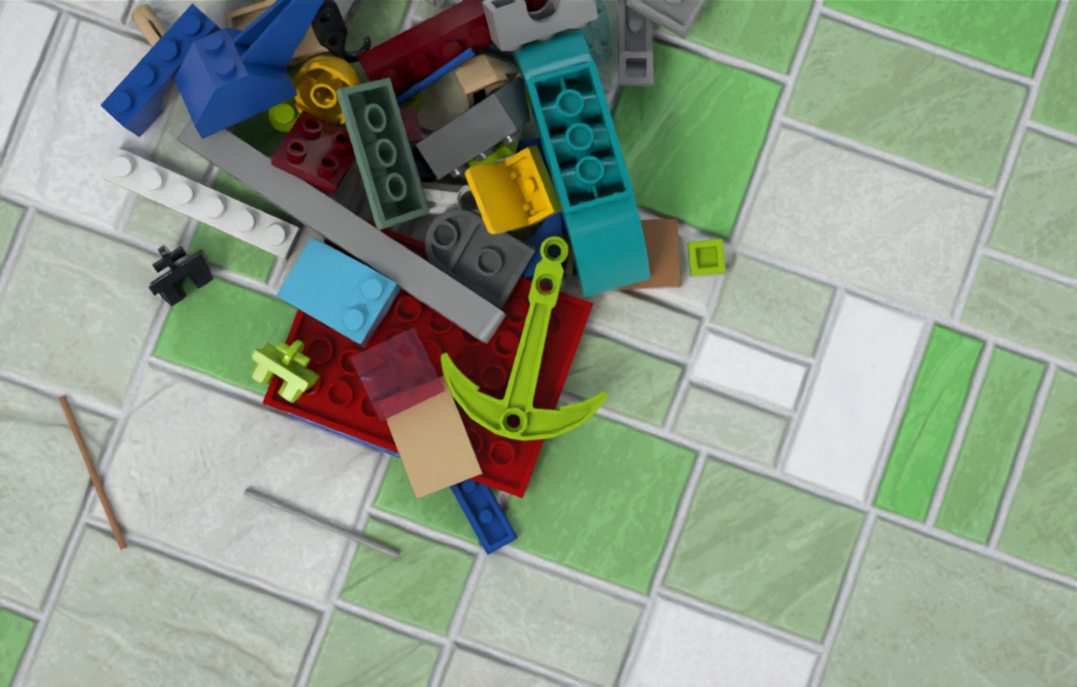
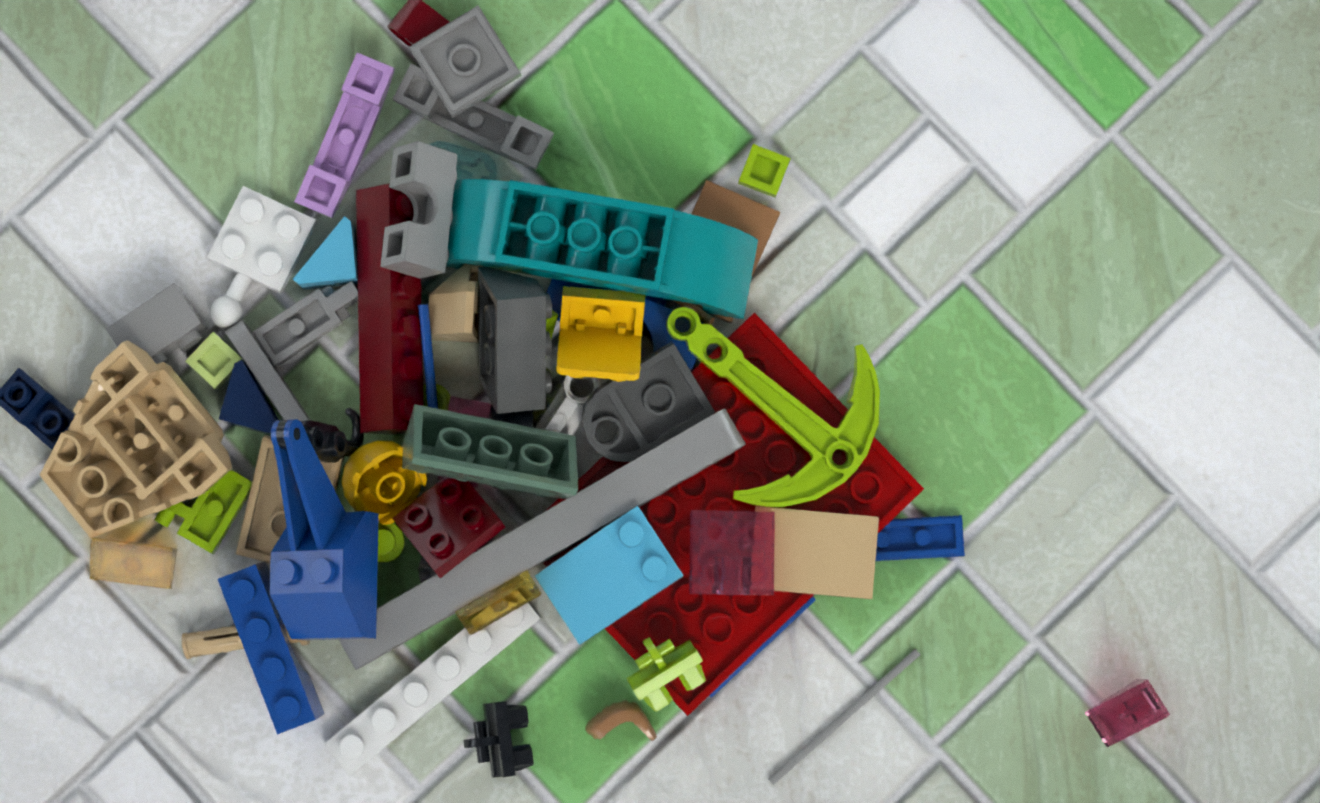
camera: 70 degrees left, 0 degrees up
none -> clear yellow slope [455,570,542,635]
none -> medium nougat hair [585,700,657,741]

